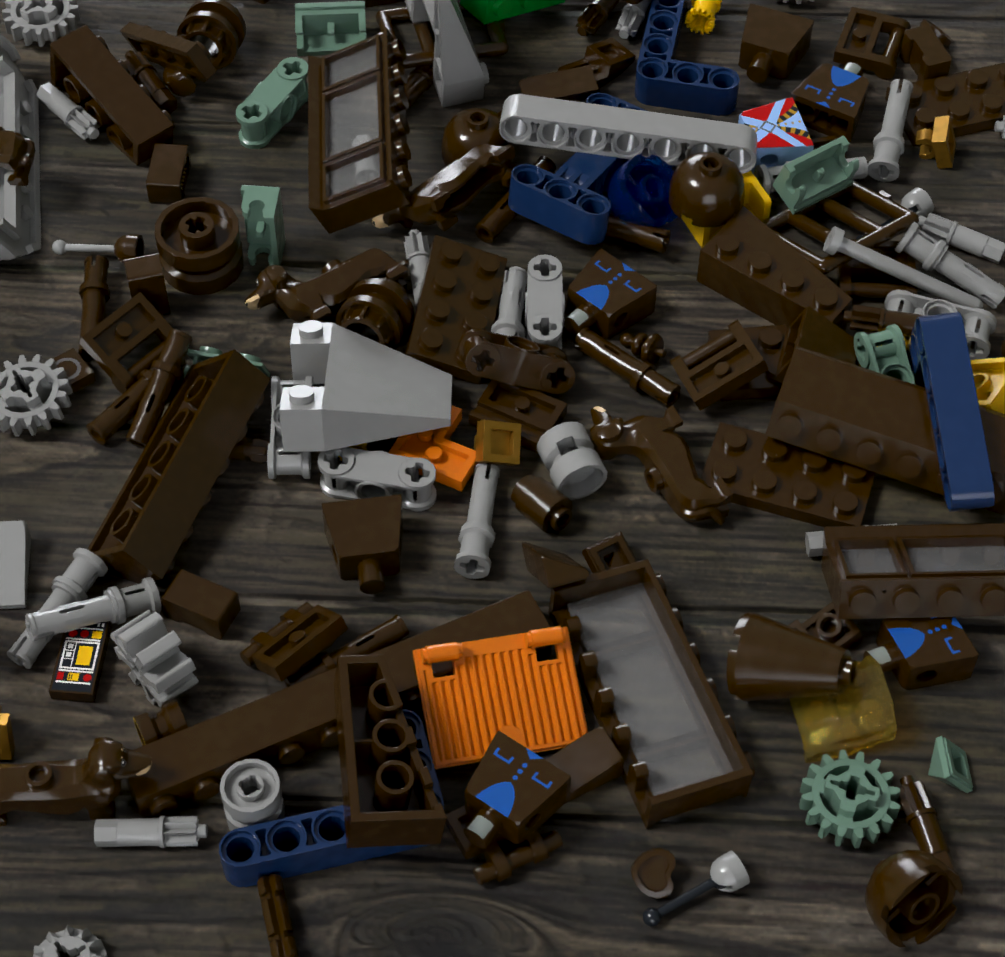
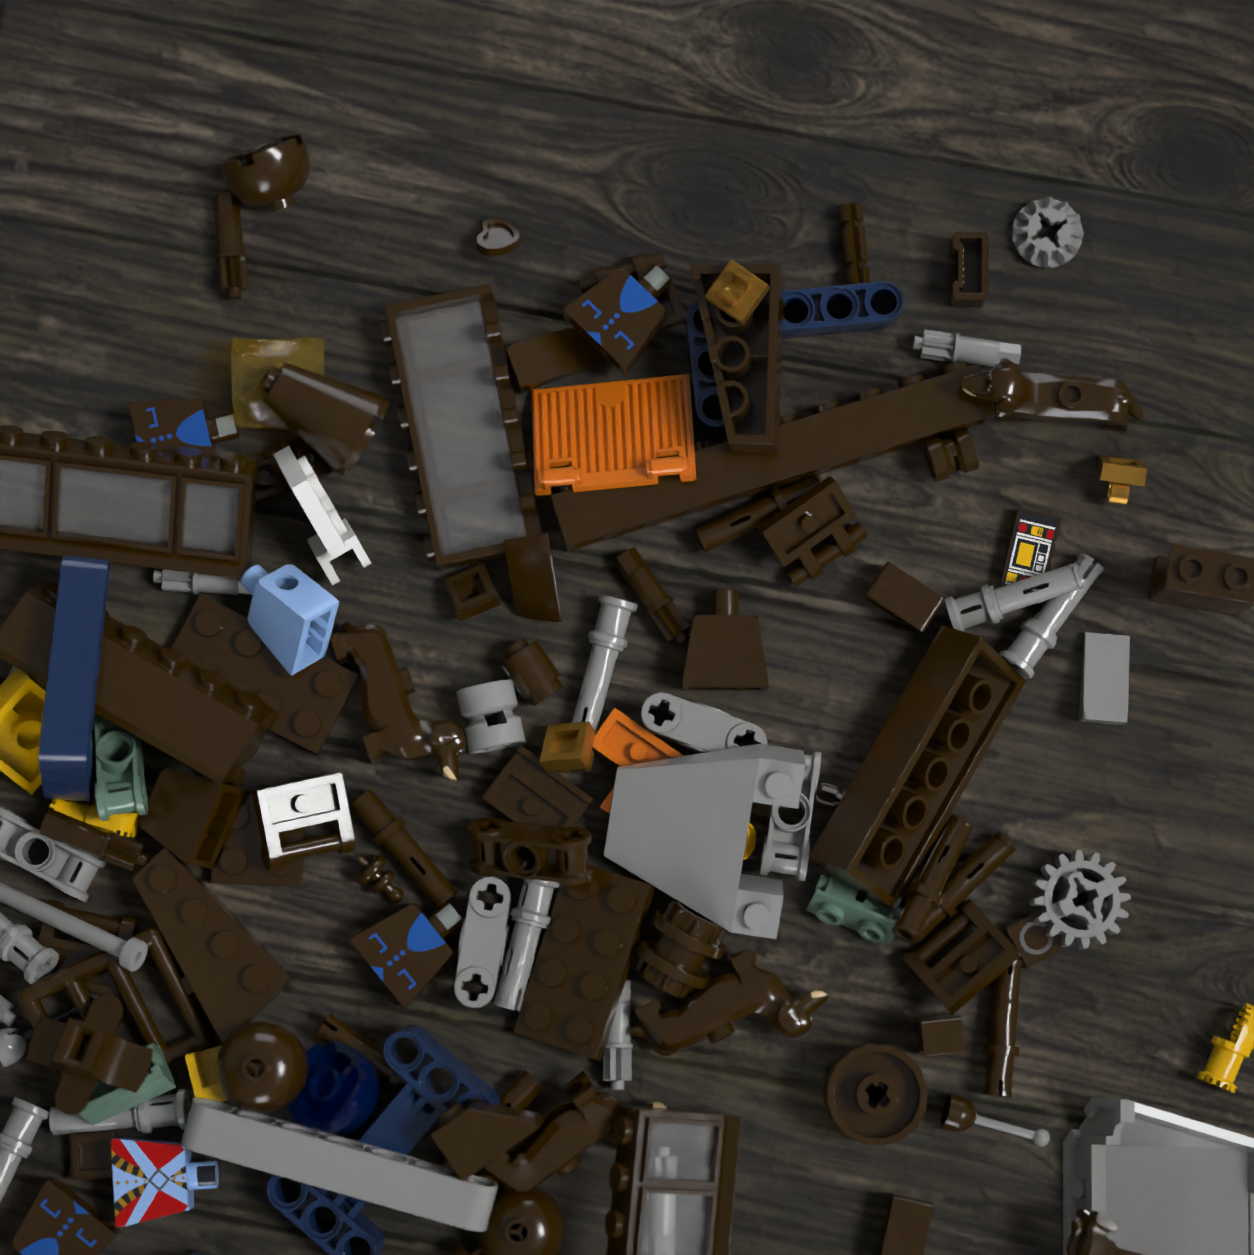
camera: 170 degrees left, 30 degrees up
light grey gear [110,610,199,708] -> none
light grey wheel [220,759,285,831] -> none
sand green hinge [241,185,286,266] -> none
hinge [643,850,750,927] -> none
sand green gear [799,749,900,848] -> none
sand green slope [928,736,973,793] -> none
none -> dark brown piece [27,994,153,1115]
none -> light blue torso [241,564,339,676]
none -> white plate [273,446,372,585]
none -> dark brown slope [431,1101,544,1181]
none -> dark brown piece [613,547,691,645]
none -> pearl gold tile [705,259,770,325]
none -> dark brown piece [949,231,989,308]

